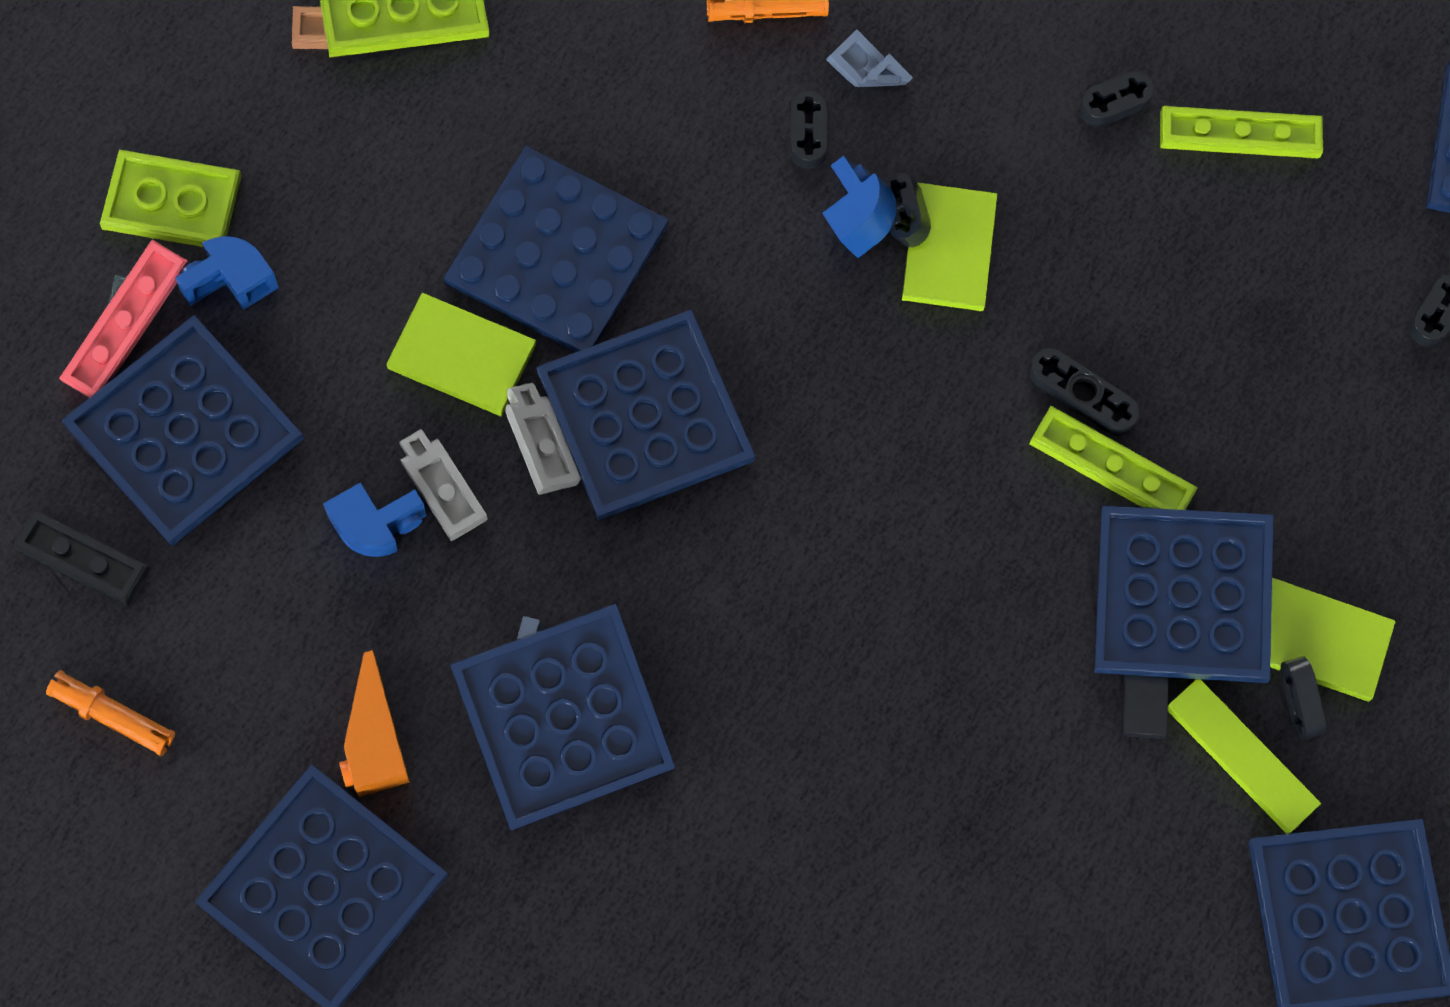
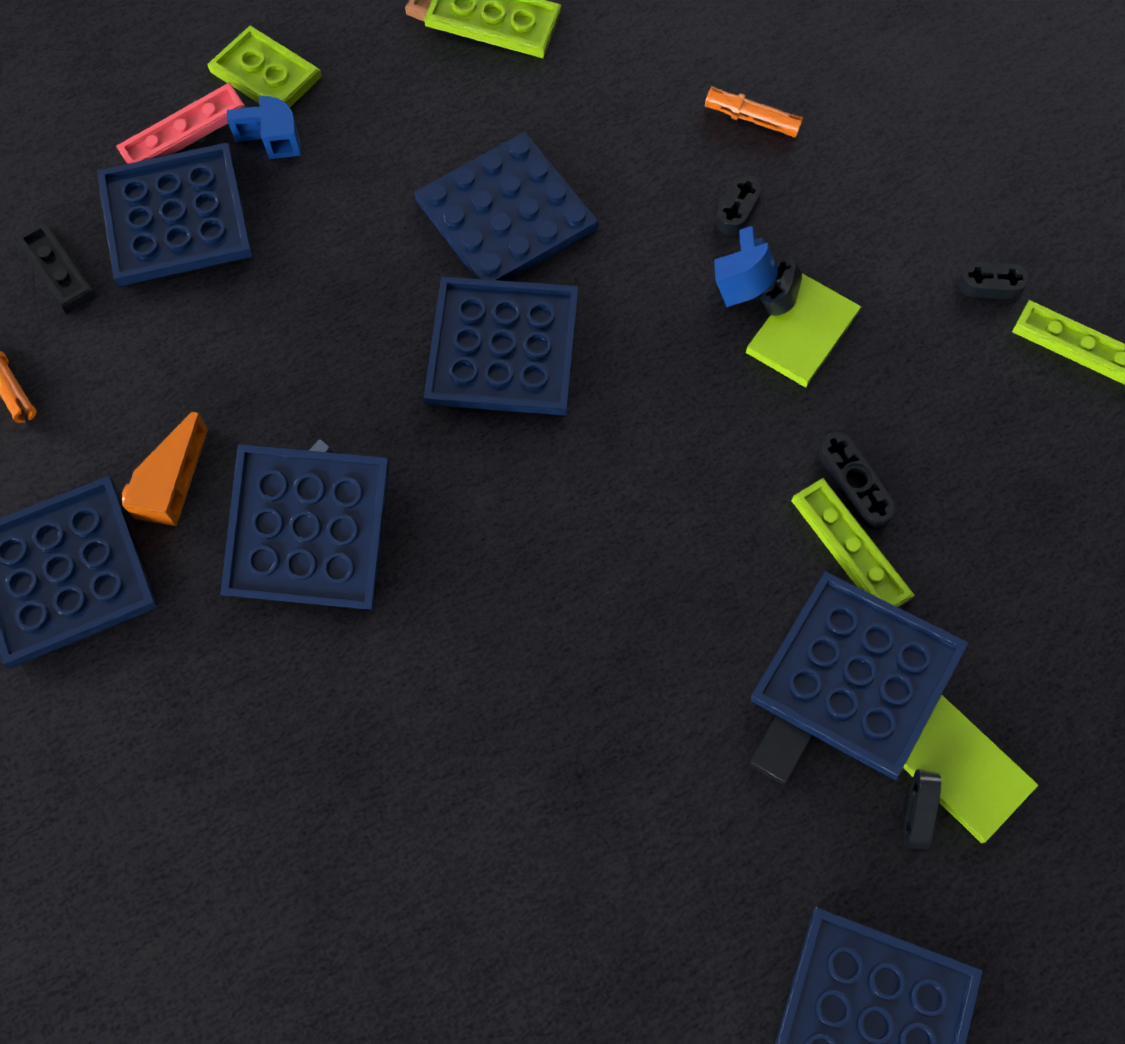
camera: 35 degrees right, 5 degrees down
blue brick [323,483,426,557] -> none
lime tile [387,293,536,417] -> none
light grey hinge [399,429,488,542] -> none
light grey hinge [506,383,581,495] -> none
sand blue slope [826,29,913,87] -> none
lime tile [1168,679,1321,834] -> none

